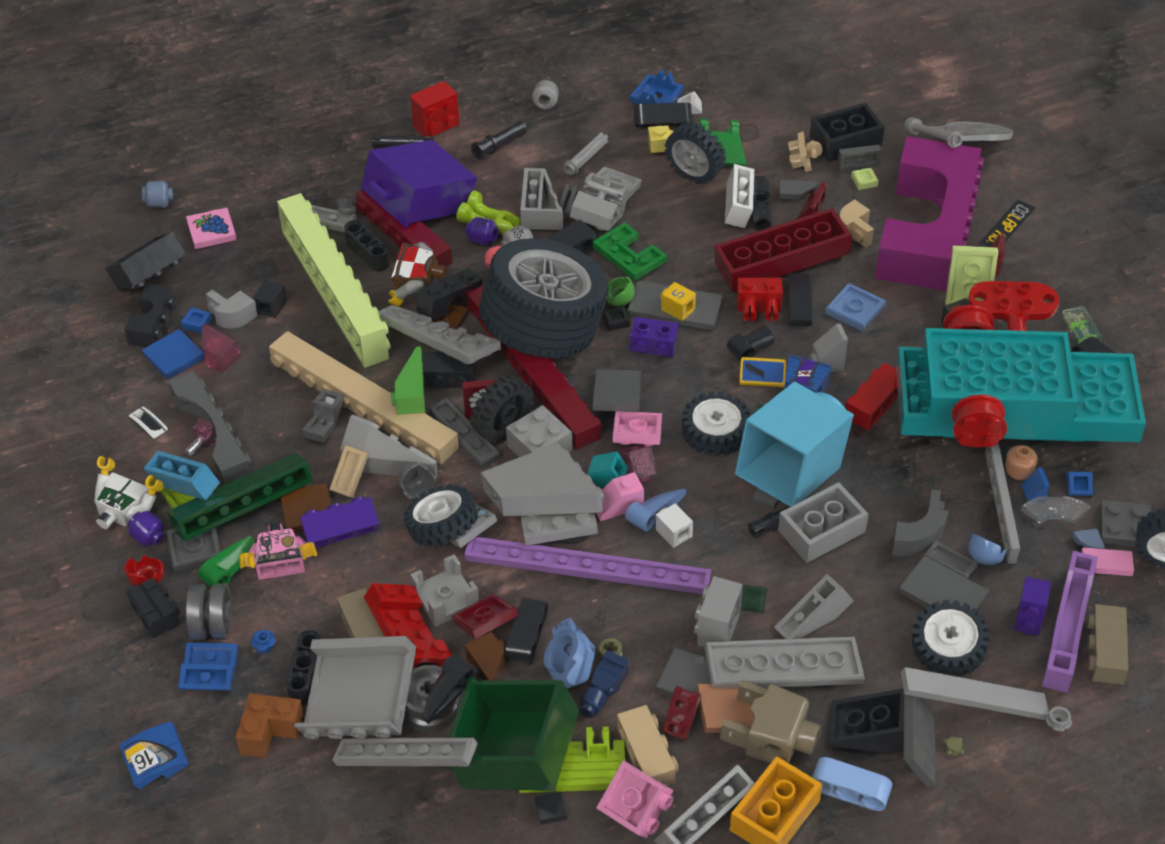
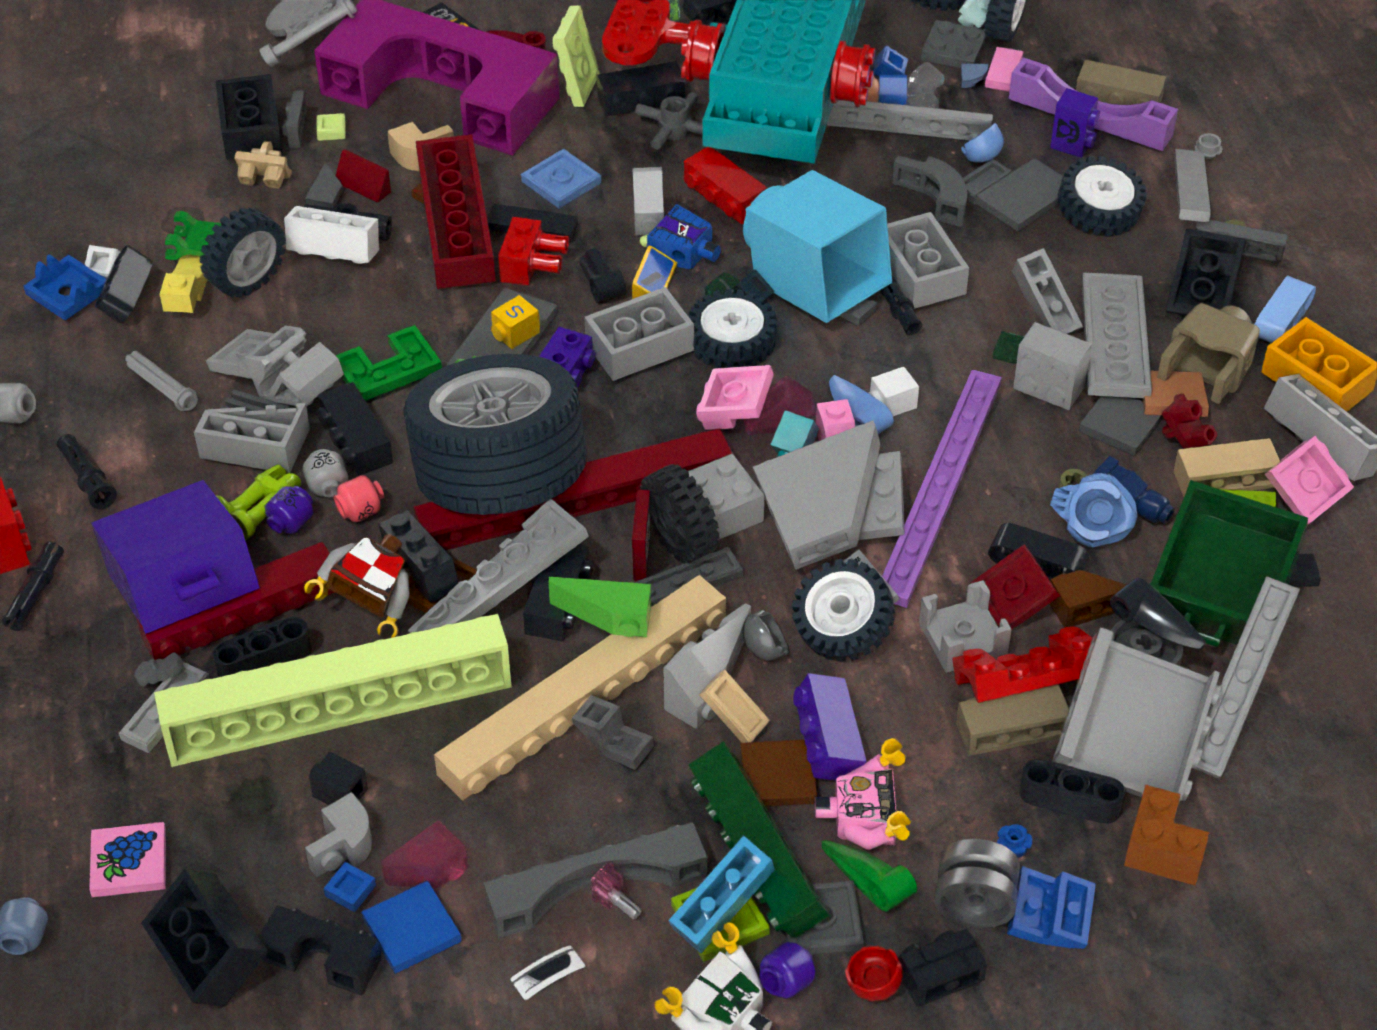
camera: 80 degrees left, 0 degrees up
blue slope [119,722,189,789] -> none
dark grey tile [593,369,641,412] -> none
none -> light grey brick [584,287,694,381]

